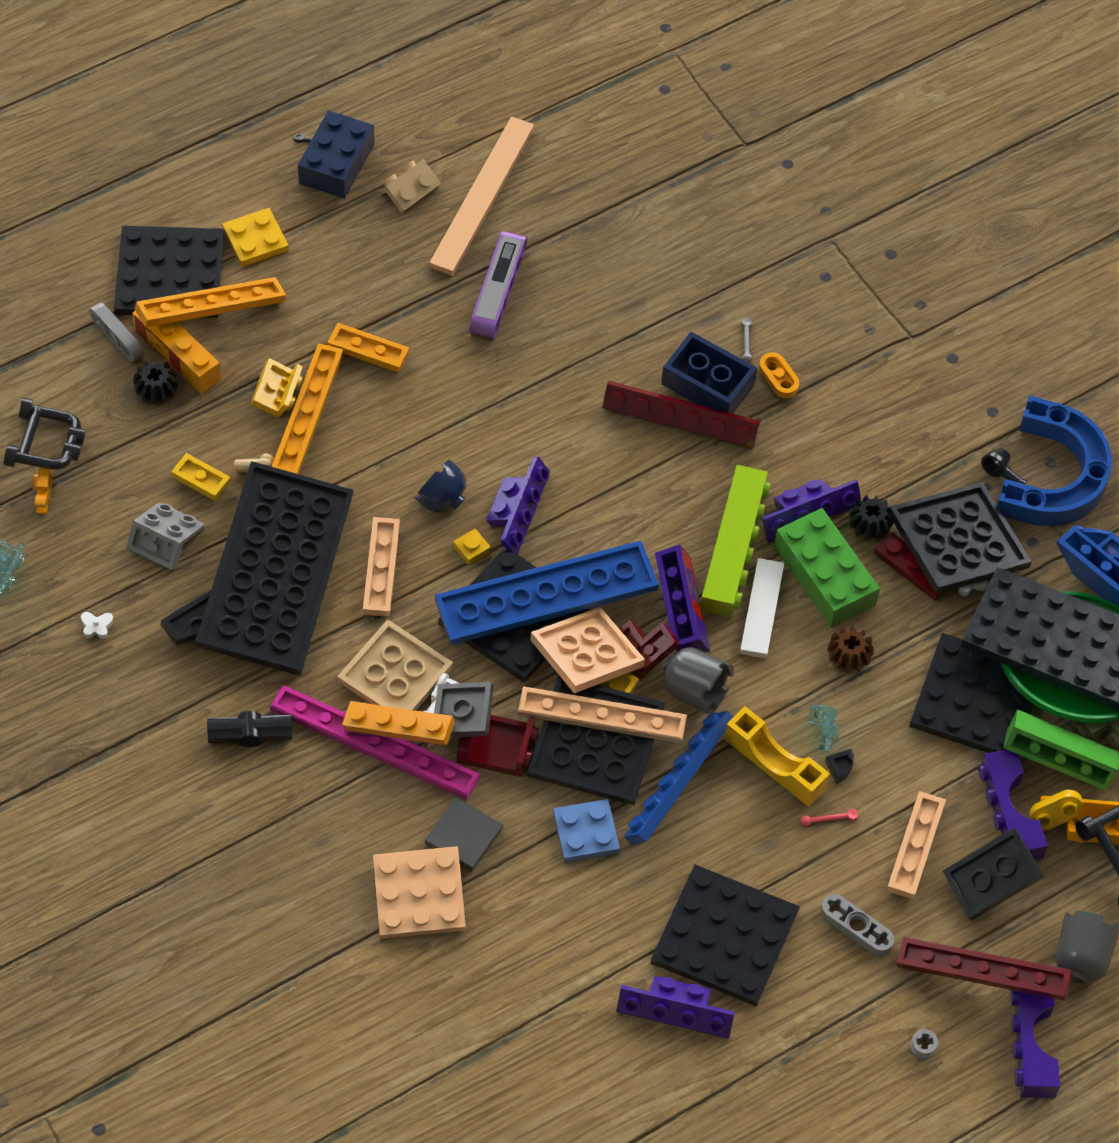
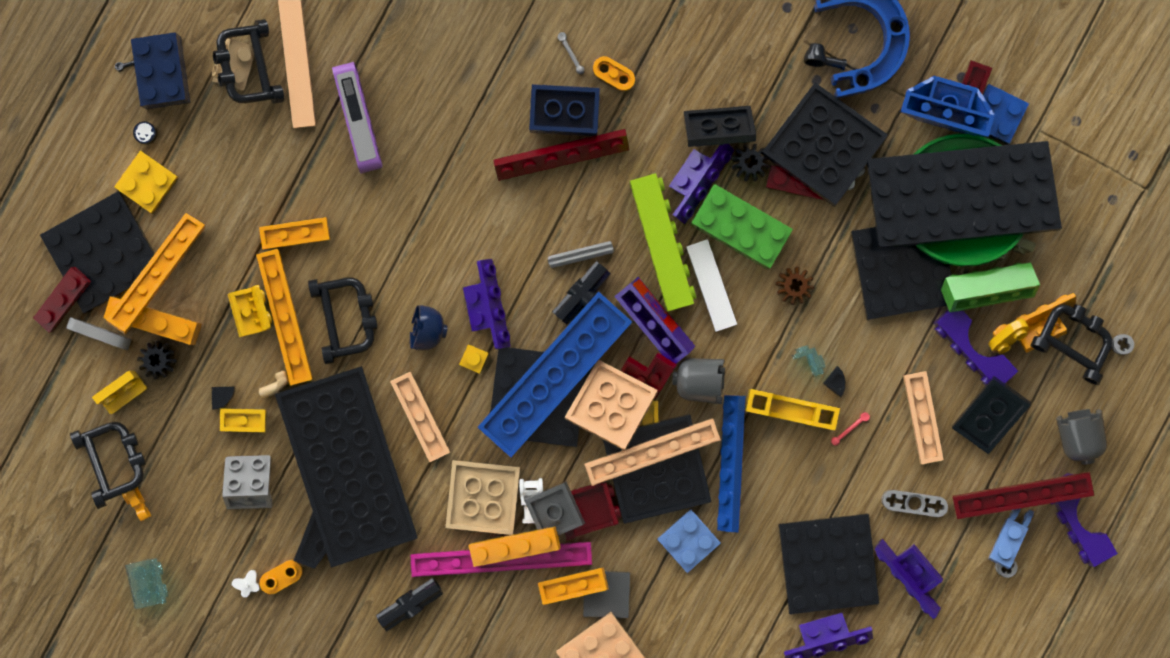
camera: 25 degrees left, 30 degrees up
none -> dark red plate [33,267,91,333]
none -> yellow bracket [92,370,147,414]
none -> tile [133,121,157,145]
none -> black tile [212,386,235,410]
none -> black bar [213,19,284,104]
none -> light orange plate [260,560,303,594]
none -> black bar [308,278,378,365]
none -> light orange plate [538,567,609,605]
none -> light grey axle [548,241,614,268]
none -> black piece [552,261,611,325]
none -> black plate [684,106,756,147]
none -> dark purple bracket [874,539,943,619]
none -> medium blue hinge [988,508,1034,569]

